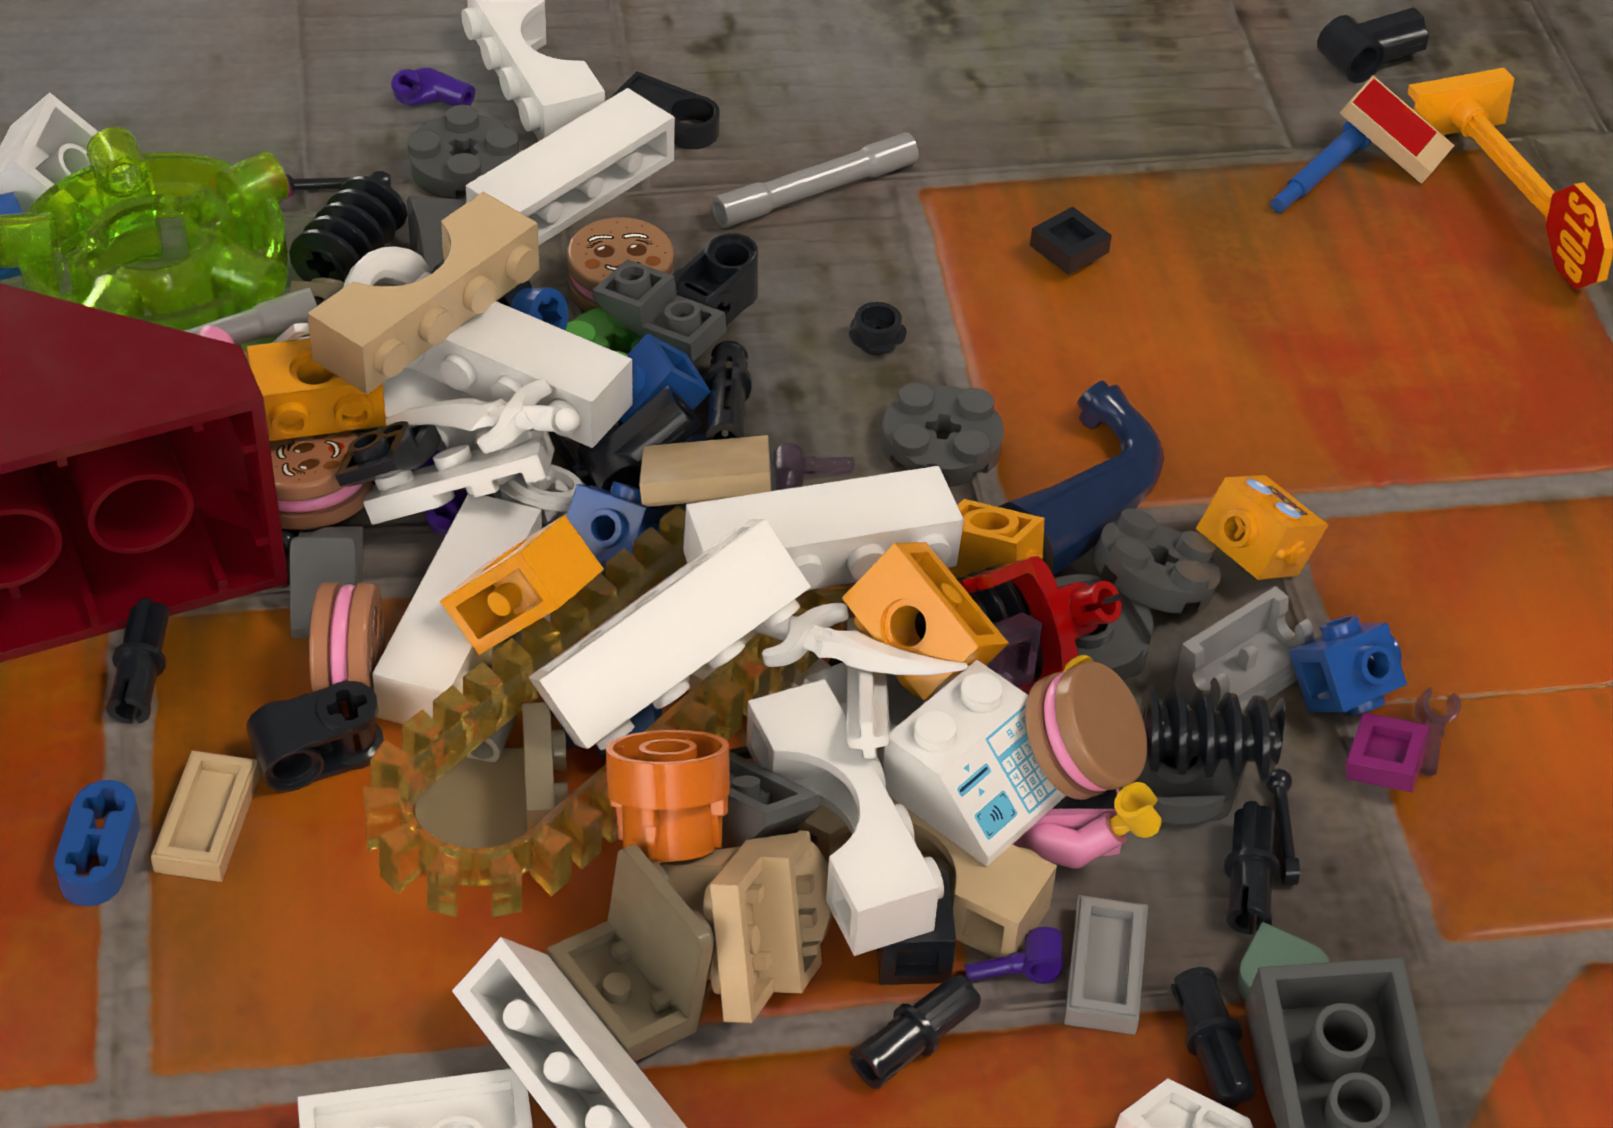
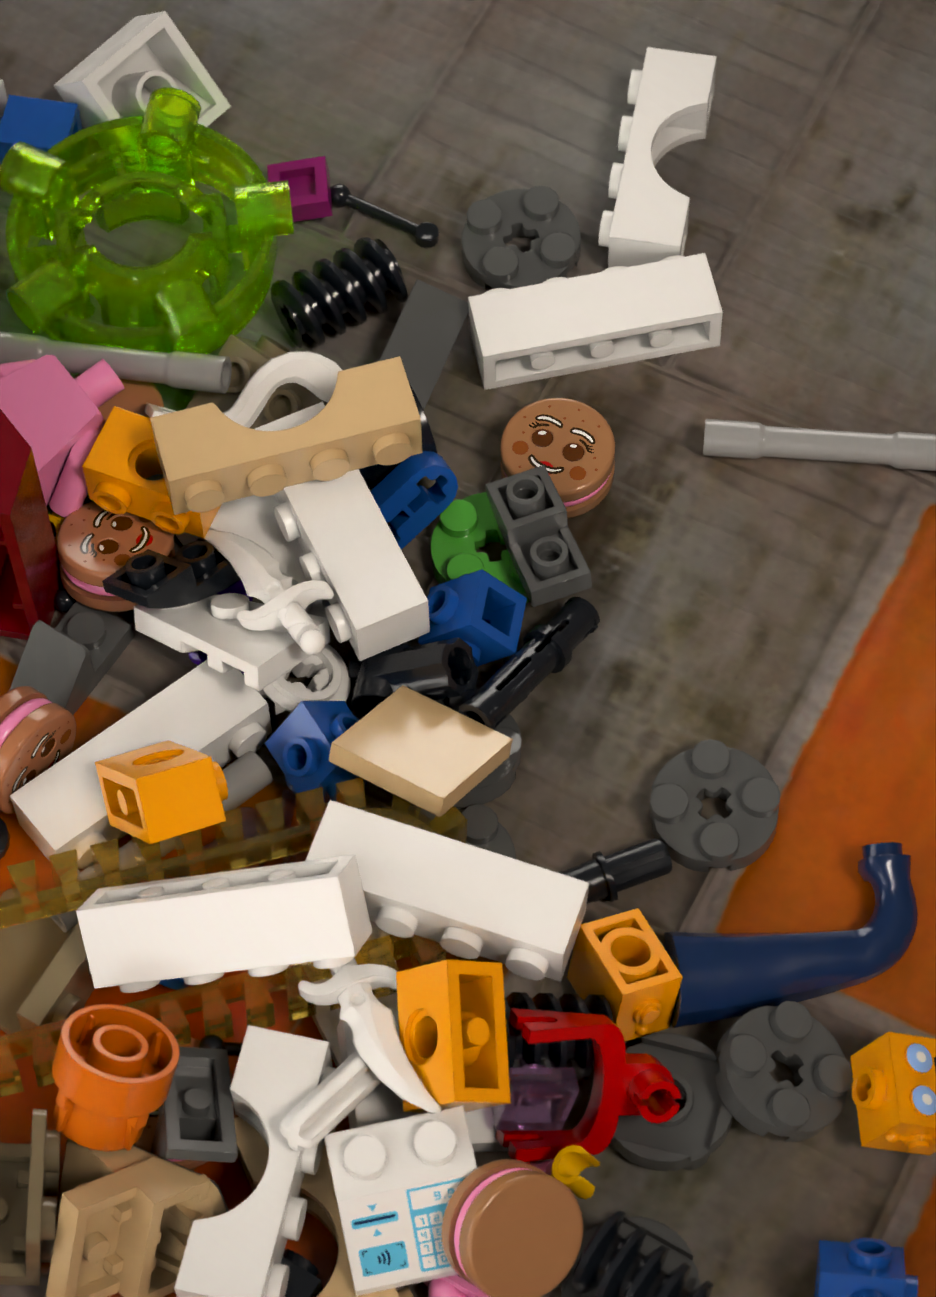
camera: 40 degrees right, 15 degrees up
dark purple arm [391,68,475,106] -> none
black piece [610,71,720,149] -> none
black piece [672,233,758,327] -> none
hand [773,443,855,490] -> none
black plate [849,302,907,355] -> none
light grey hinge [1174,586,1314,713] -> none

